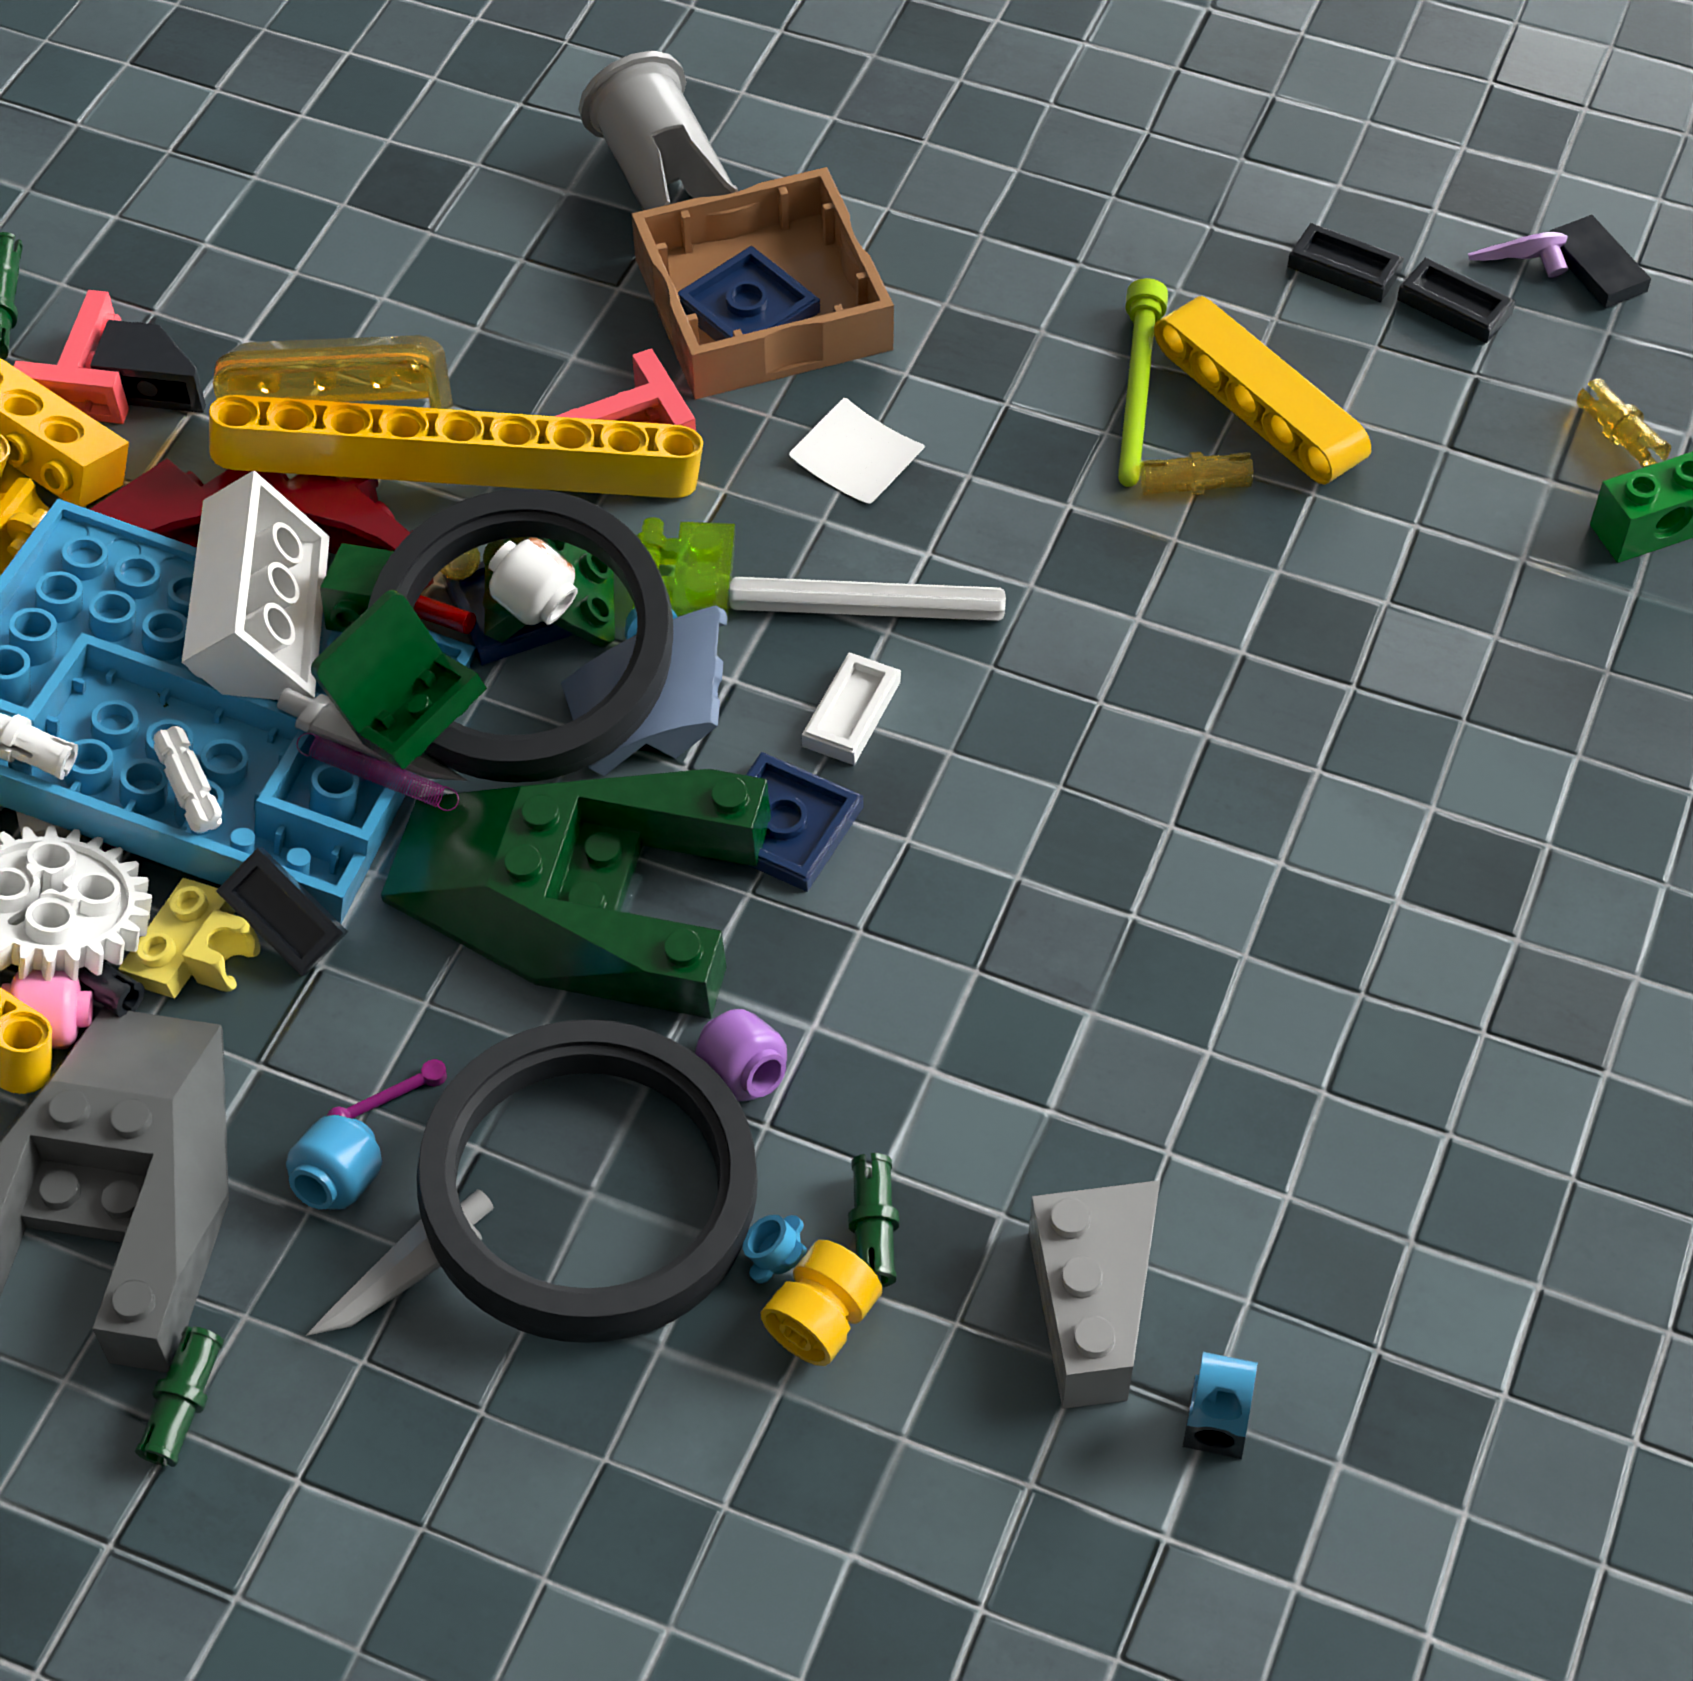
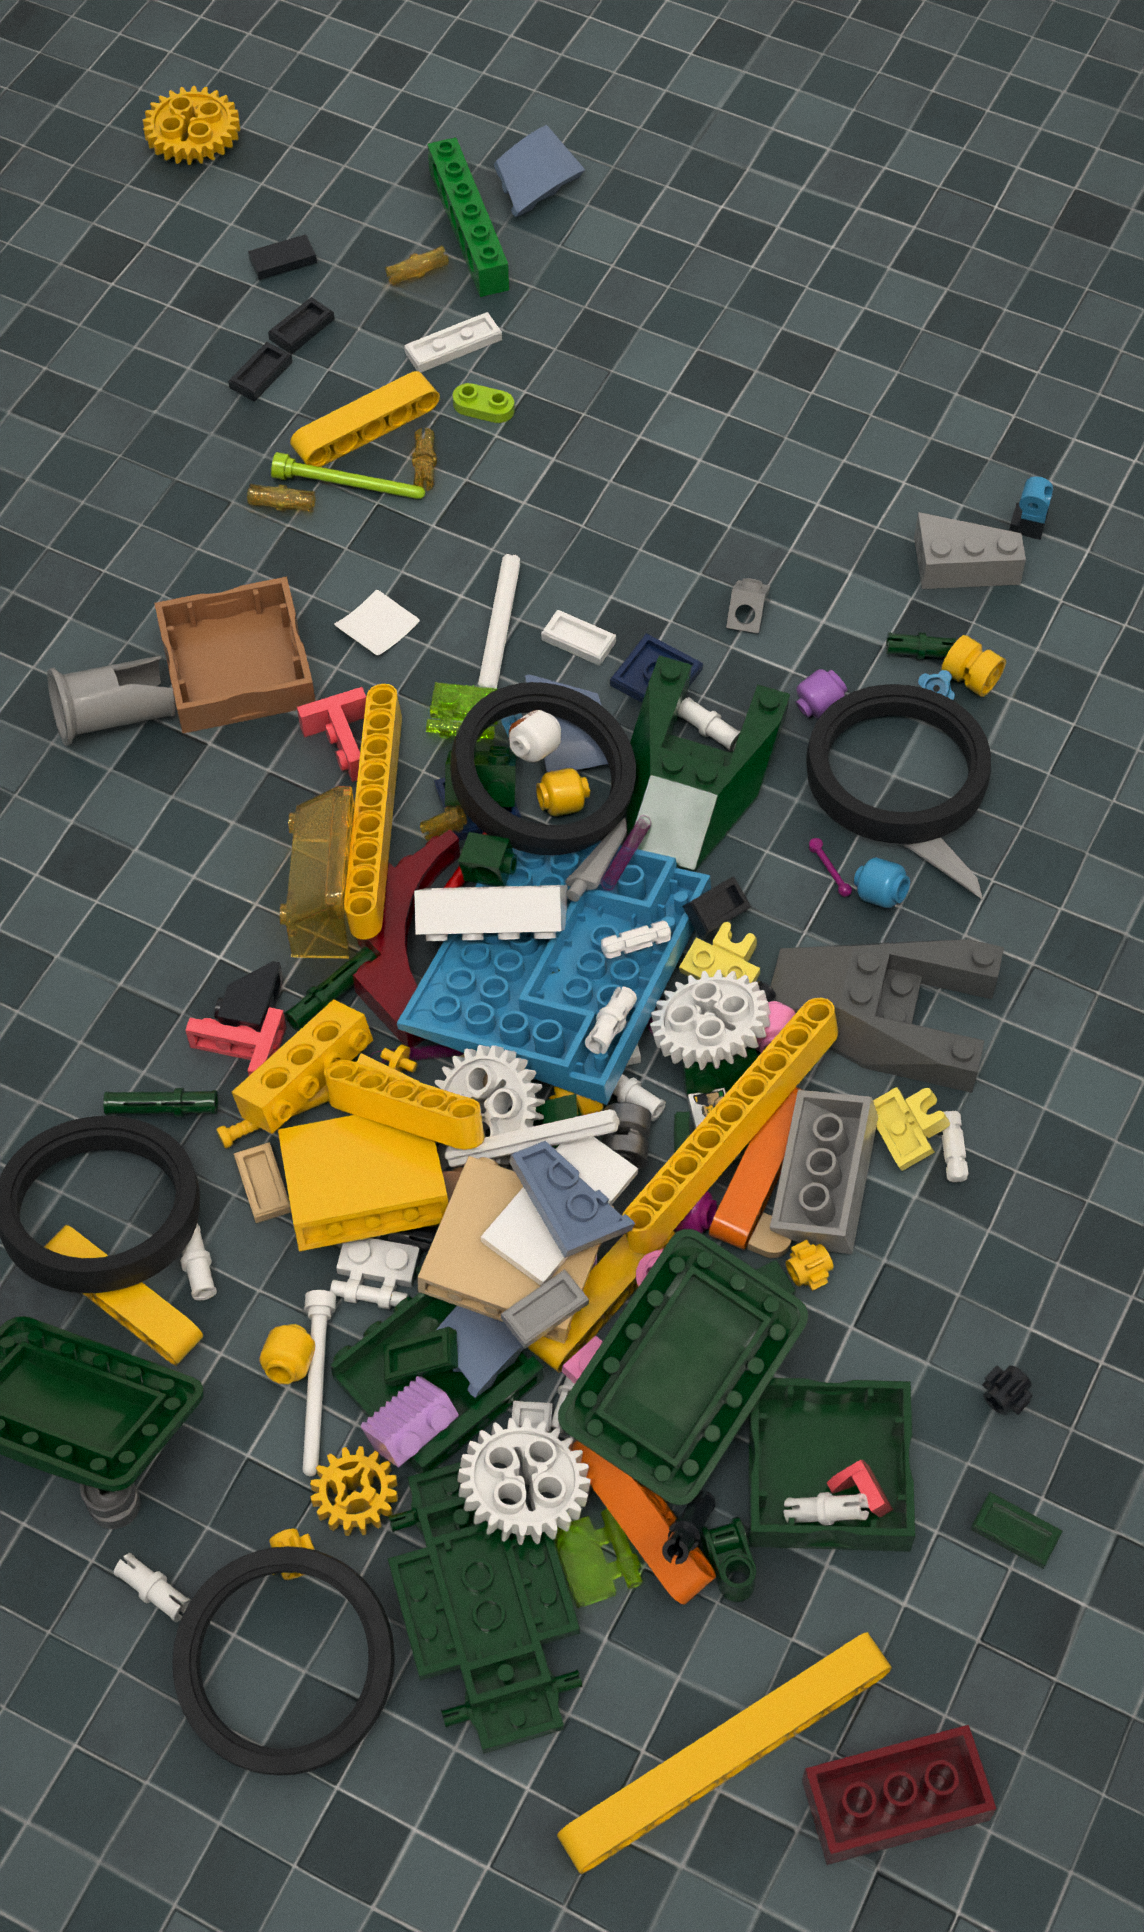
camera: 85 degrees left, 5 degrees up
dark green pin [135,1326,224,1467] -> none
dark green bracket [311,590,487,770] -> none
dark blue tile [678,245,820,341] -> none
lavender bar [1468,232,1568,278] -> none
none -> clear yellow pin [247,484,316,512]
none -> dark green pin [284,946,377,1031]
none -> white tile [404,312,502,372]
none -> lime plate [453,383,515,423]
none -> yellow head [536,768,590,817]
none -> white pin [678,697,741,751]
none -> light grey bracket [726,578,770,633]

